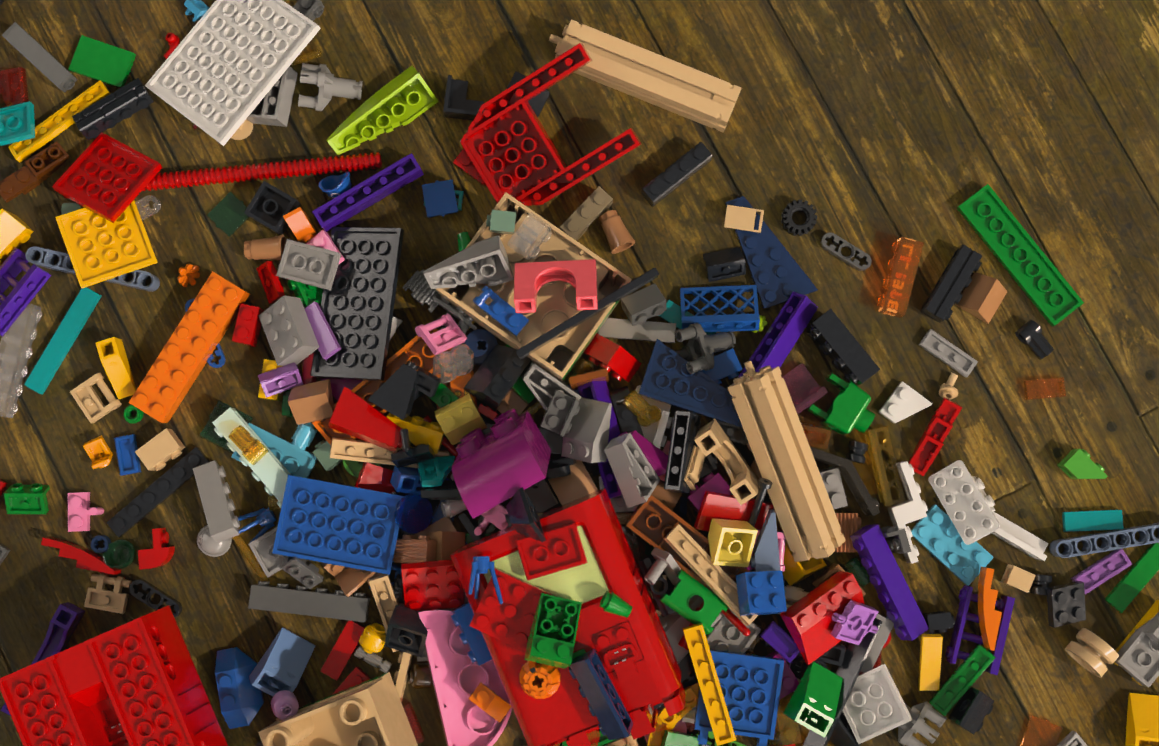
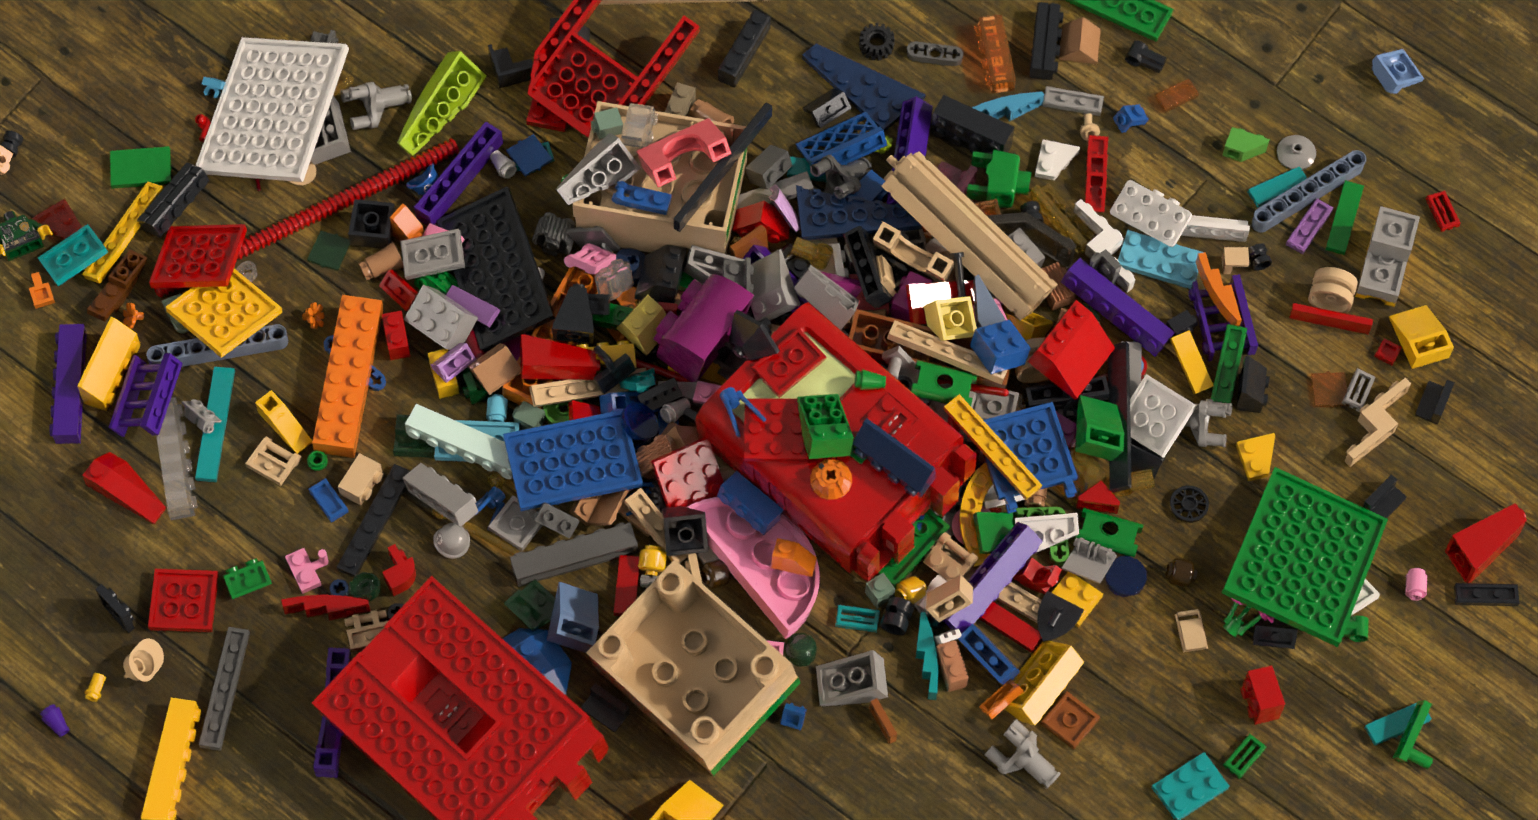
camera: 25 degrees left, 20 degrees down
dark grey slope [2,22,78,93] -> none
light orange bracket [83,435,113,469] -> none
clear yellow piece [228,425,269,465] -> none
lavender head [271,690,299,720] -> none
tan piece [724,205,764,233] -> none
dark purple tile [760,621,800,663] -> none
medium lavender plate [830,600,879,645] -> none
black plate [1047,581,1086,628] -> none
none -> orange plant [123,303,144,329]
none -> light grey hinge [181,399,222,433]
none -> white cone [490,150,517,179]
none -> clear green slope [504,579,555,632]
none -> lavender slope [769,184,800,232]
none -> dark azure slope [973,92,1044,121]
none -> blue bracket [1113,104,1149,133]
none -> light grey dish [1277,135,1316,170]
none -> red tile [1289,303,1373,335]
none -> red tile [1374,338,1402,366]

